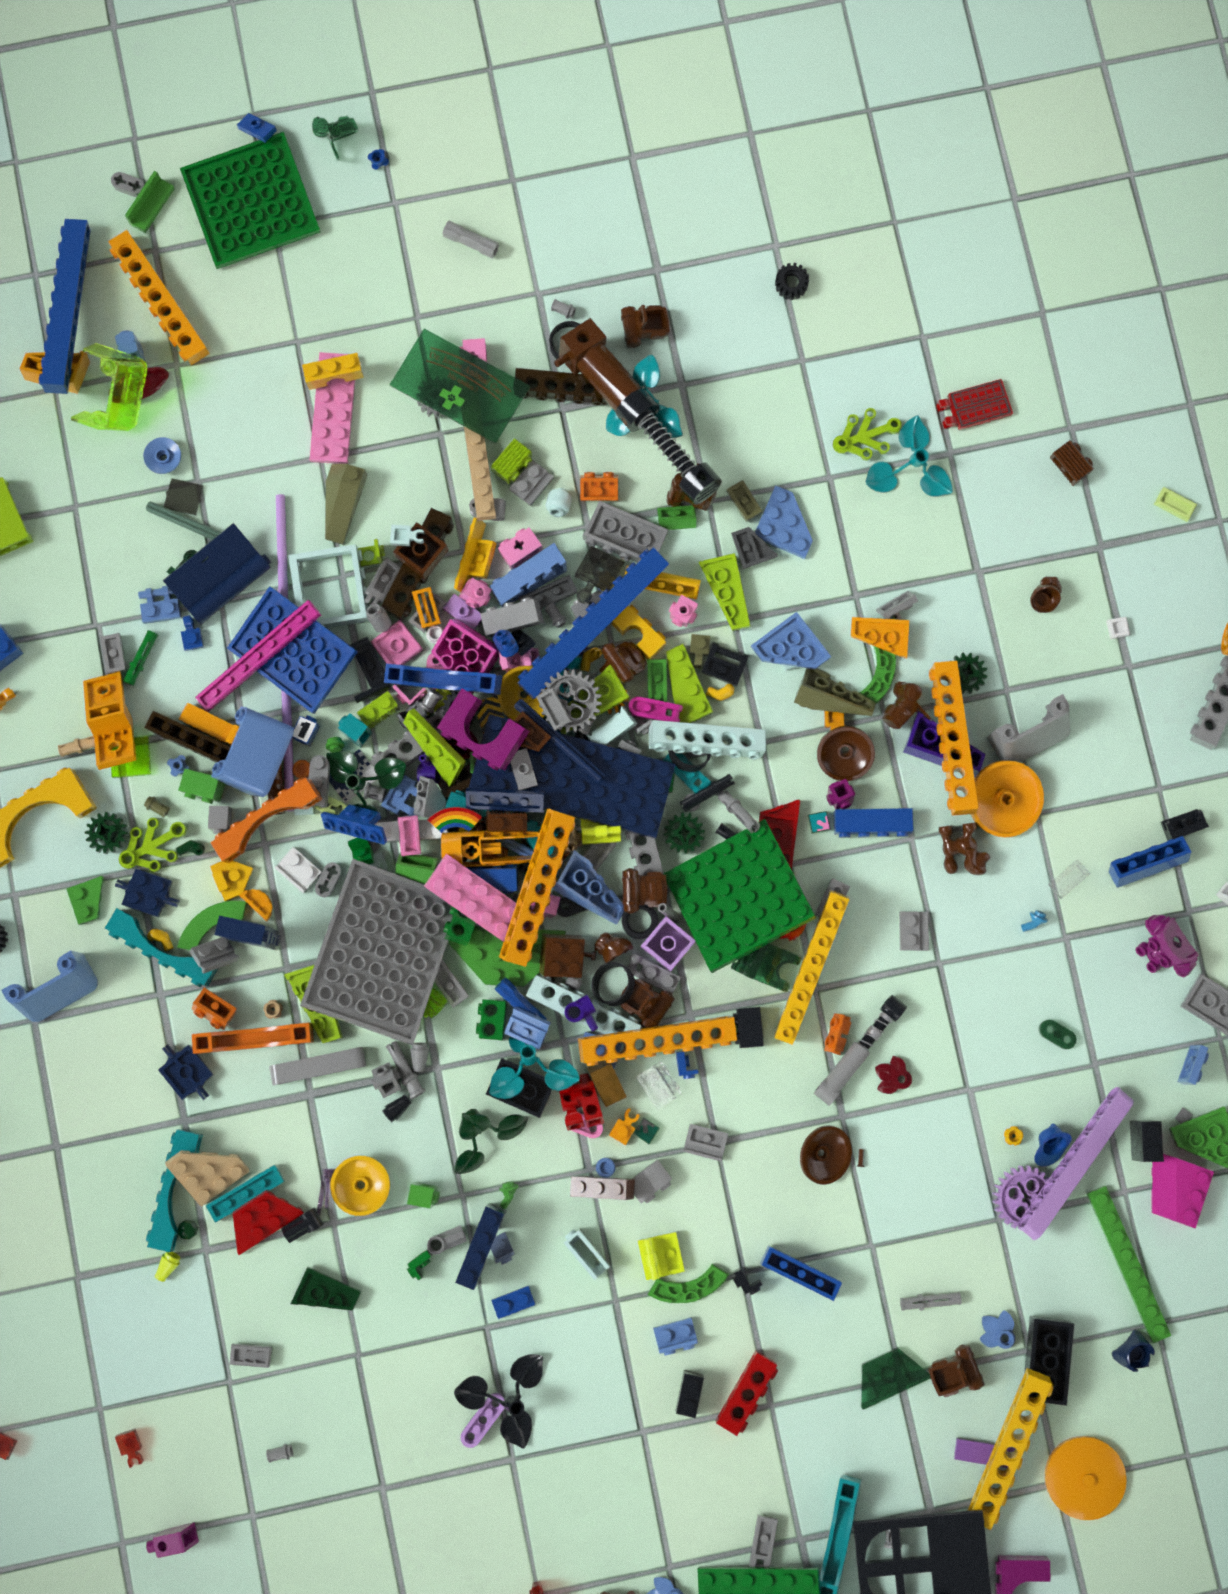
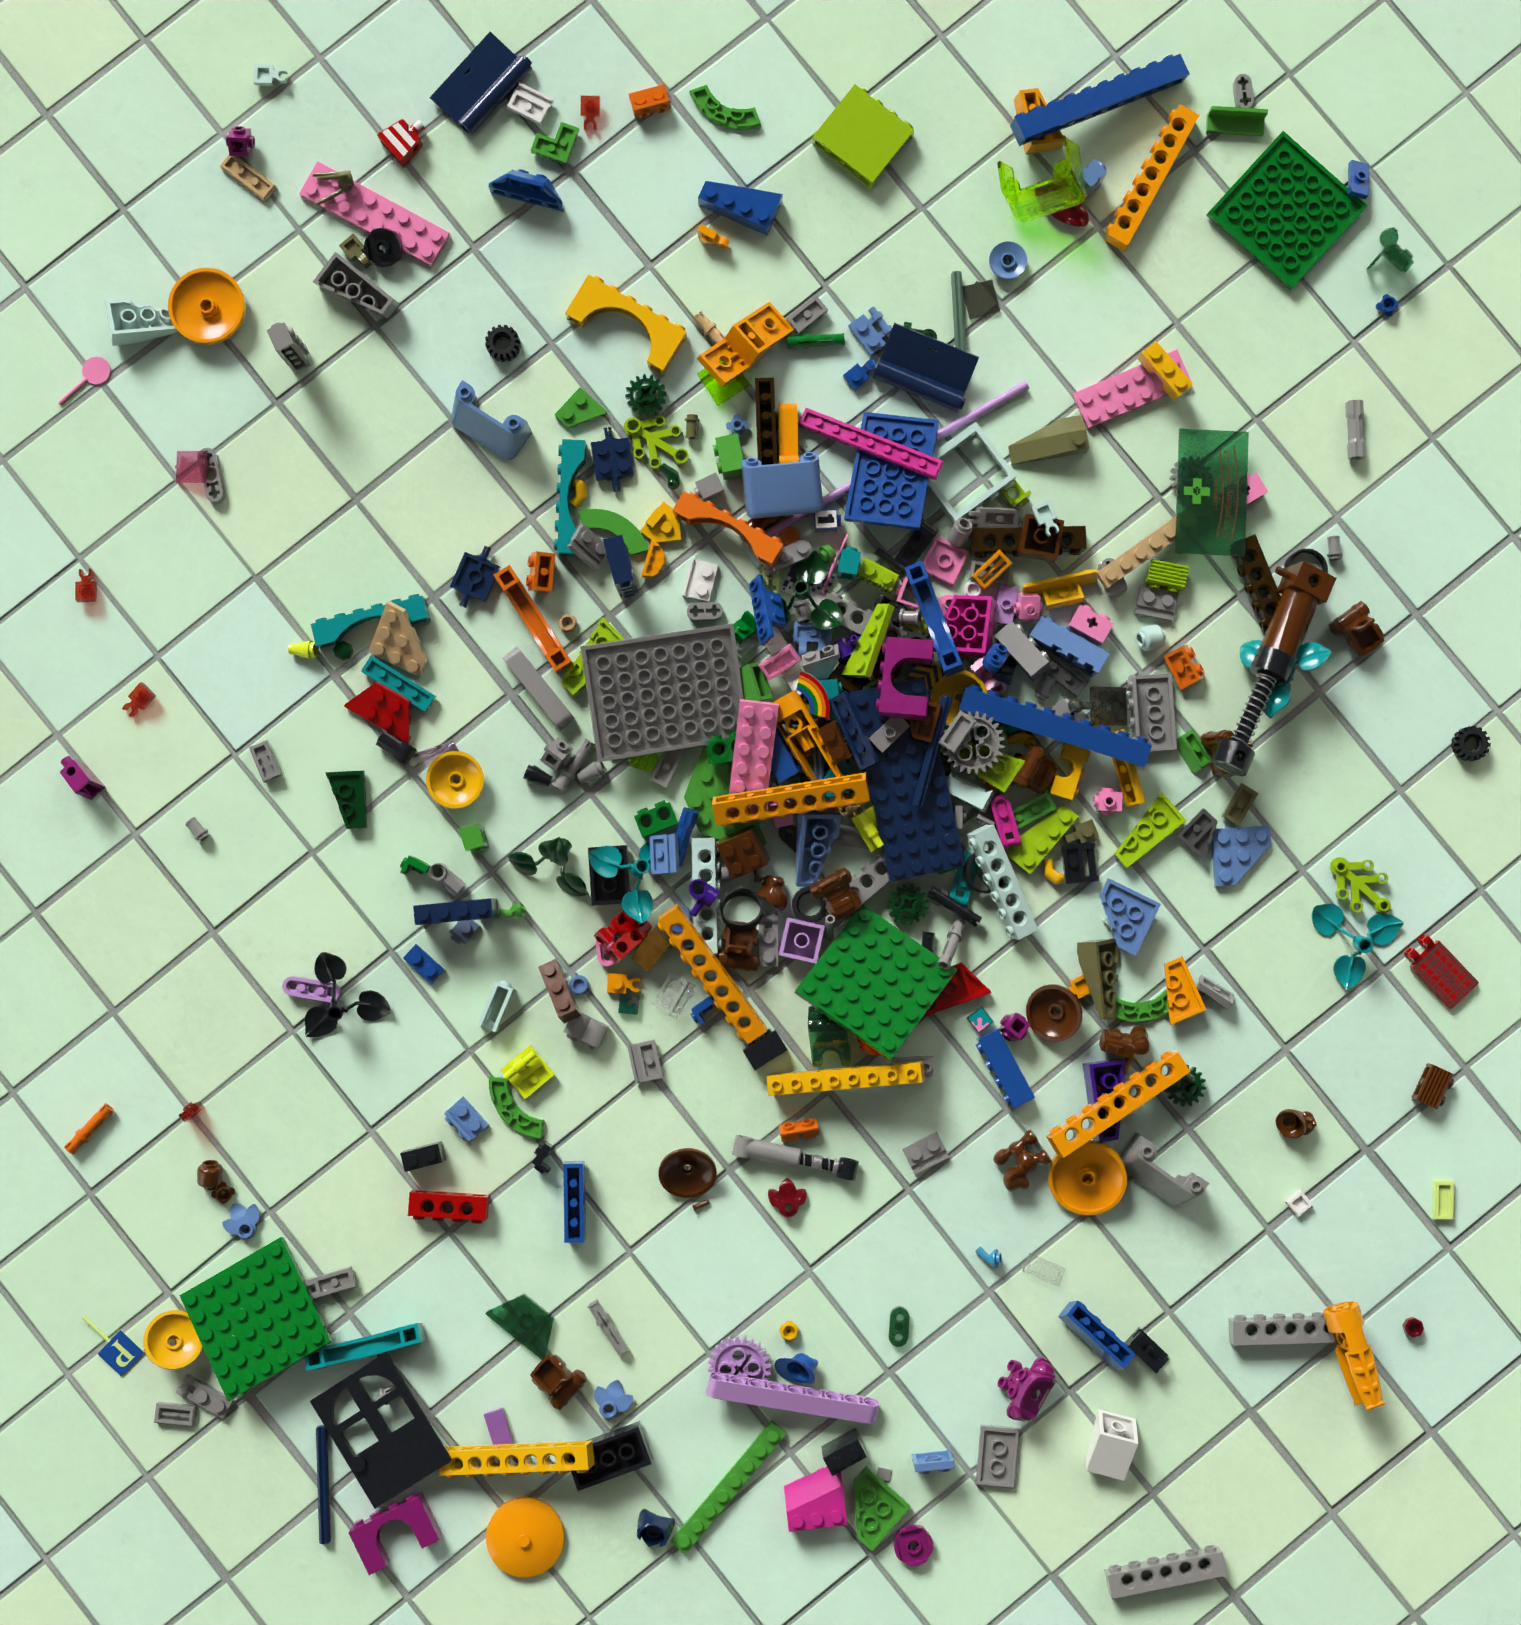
camera: 60 degrees right, 5 degrees up
none -> bright pink piece [821,534,848,594]

